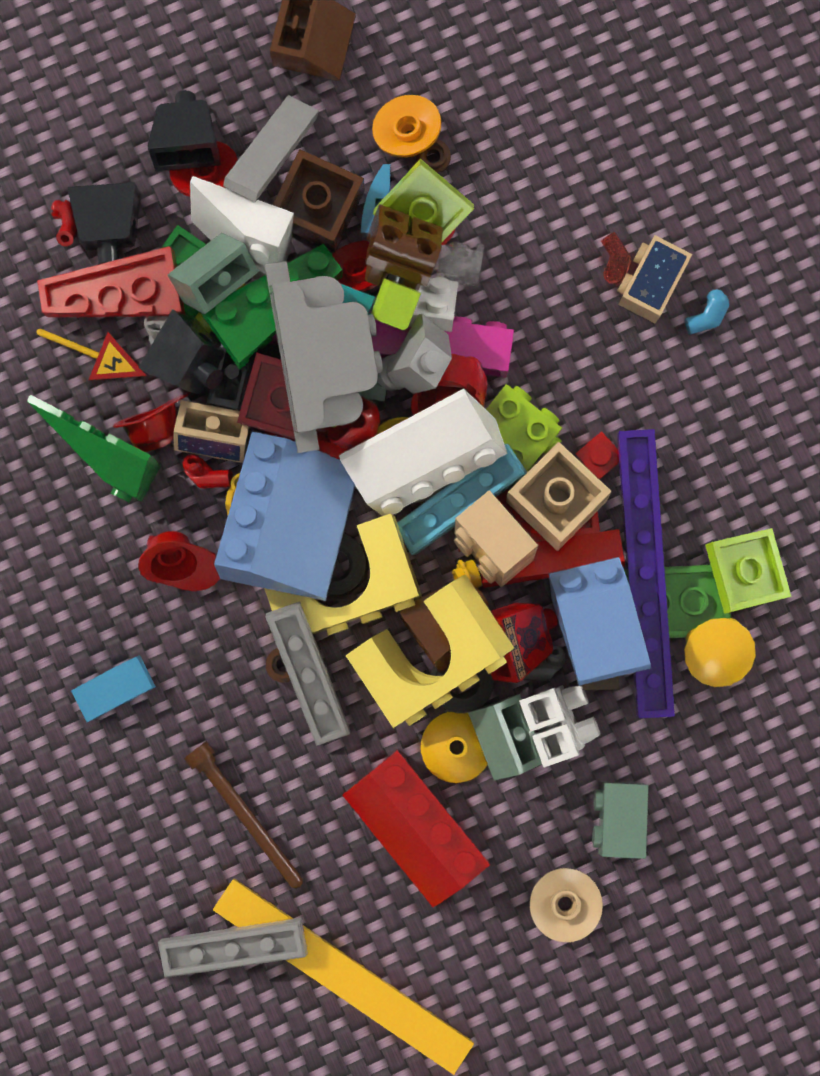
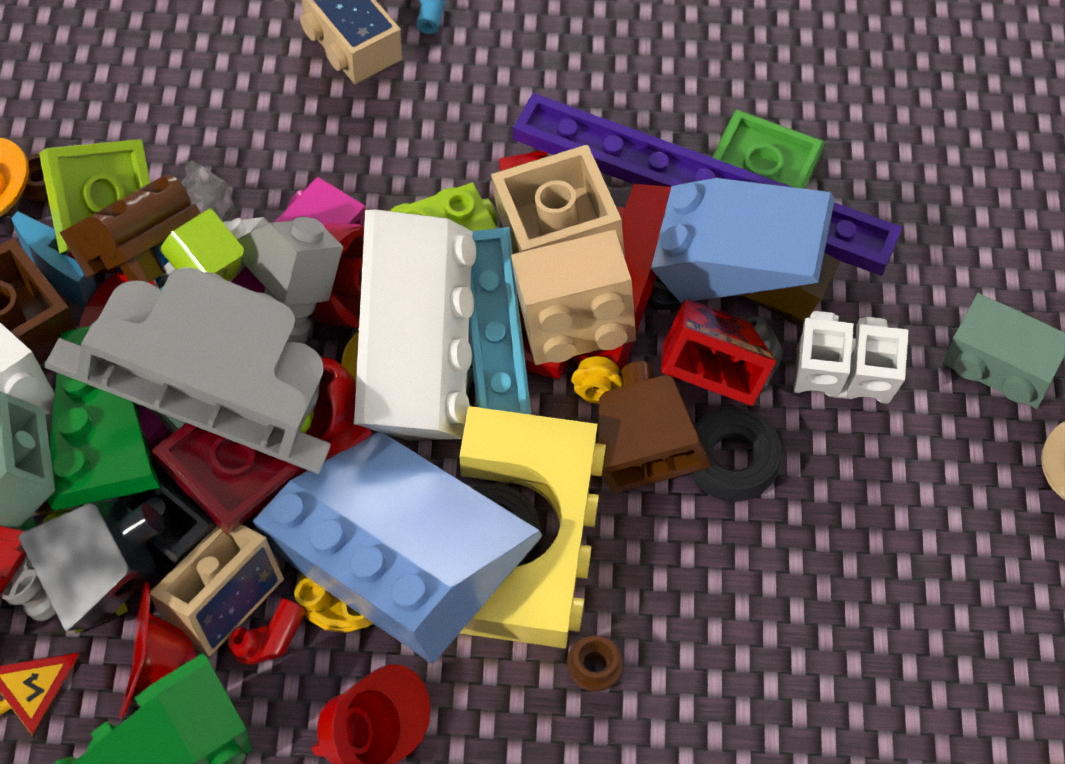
camera: 65 degrees left, 25 degrees down
light grey tile [265,601,350,746] -> none
red slope [342,749,490,908] -> none
light yellow arch [346,574,514,728] -> none
yellow dish [421,712,488,783] -> none
sand green brick [468,694,542,780] -> none
clear red arm [601,232,632,285] -> none
yellow dish [684,618,756,687] -> none
lime plate [705,528,792,614] -> none

